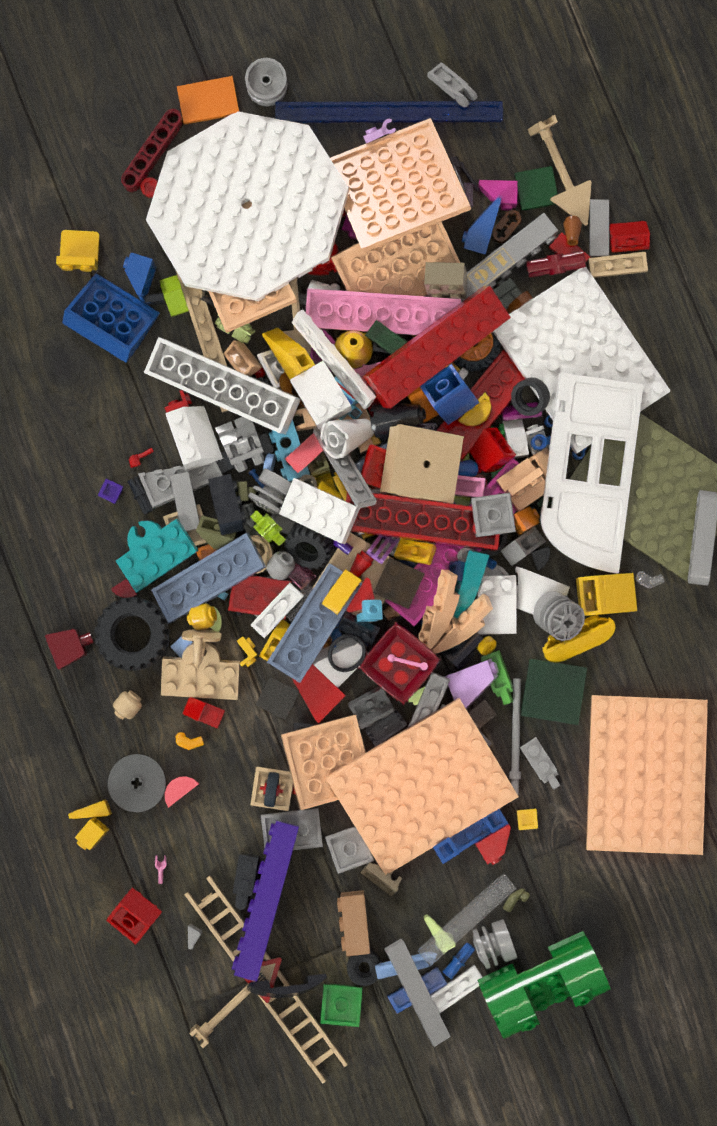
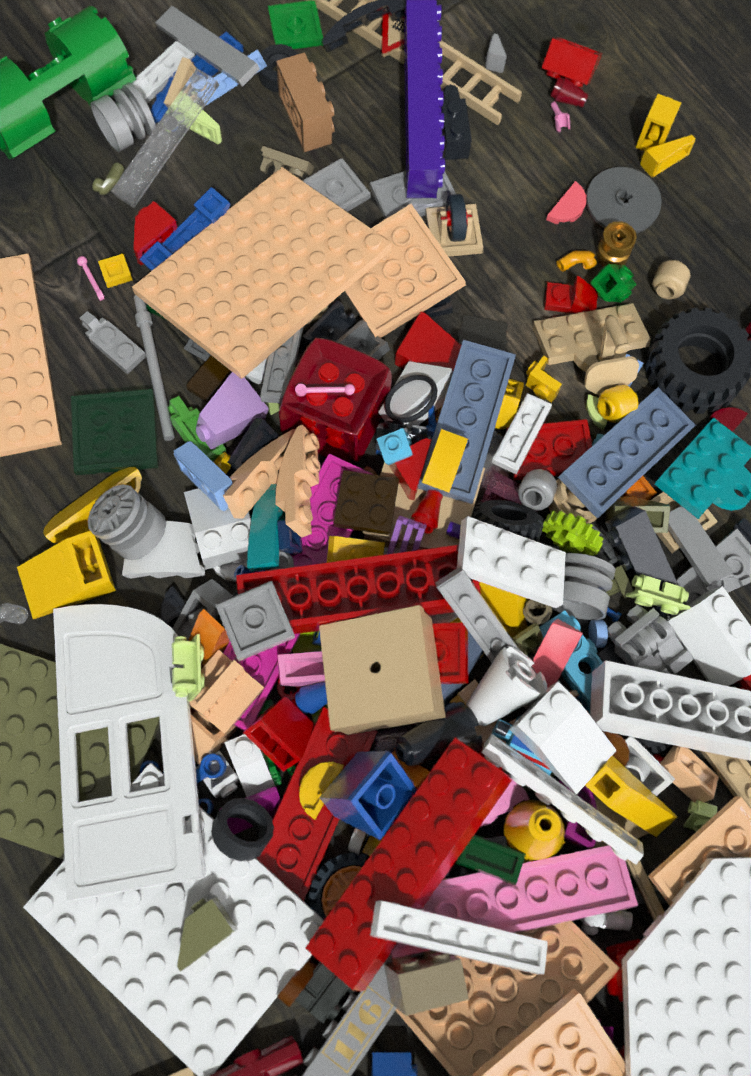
camera: 155 degrees right, 15 degrees down
none -> bright pink hinge [77,256,105,301]
none -> tan tile [164,57,199,114]
none -> yellowish green hinge [172,634,205,701]
none -> light blue slope [173,441,232,511]
none -> olive slope [177,897,238,972]
none -> white plate [370,901,548,975]
none -> dark red cone [550,77,588,108]
none -> green brick [591,264,637,302]
none -> pearl gold wheel [596,221,637,267]
none -> yellowish green hinge [626,574,691,615]

